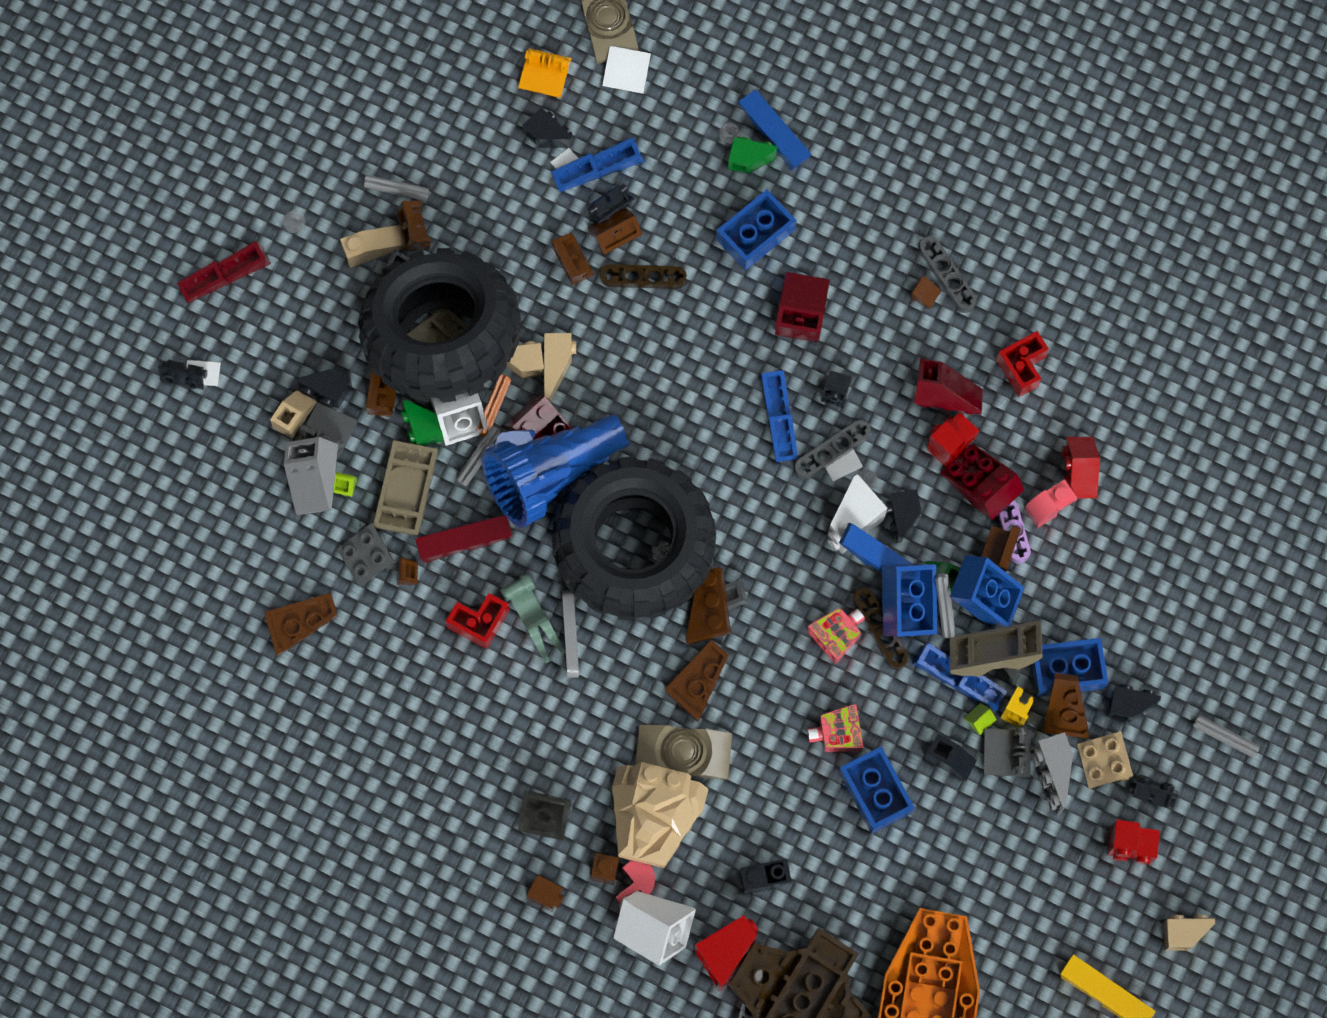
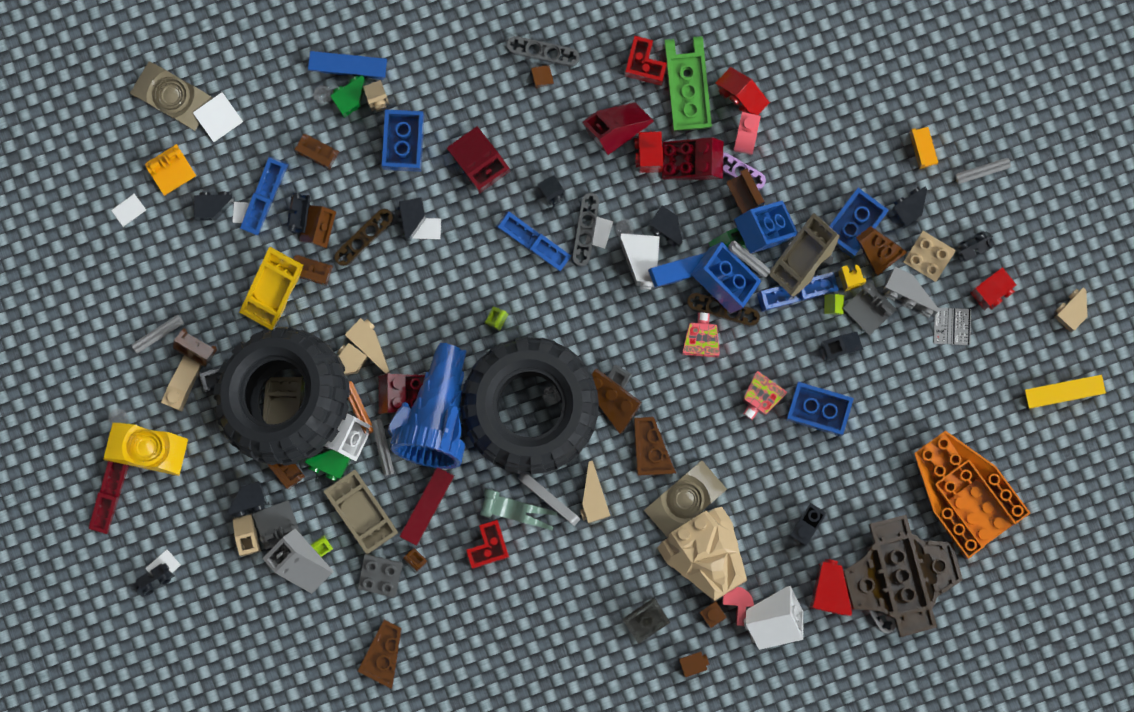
camera: 40 degrees left, 10 degrees up
none -> yellow slope [103,423,188,476]
none -> white sticker [111,194,146,227]
none -> yellow slope [239,247,303,330]
none -> reddish brown hinge [294,134,339,170]
none -> tan slope [363,80,390,112]
none -> black slope [396,197,426,241]
none -> white sticker [412,218,441,239]
none -> lime slope [485,306,509,331]
none -> tan slope [580,461,610,524]
none -> bright green hinge [665,36,712,131]
none -> light orange panel [909,127,938,169]
none -> light grey sticker [934,308,971,345]

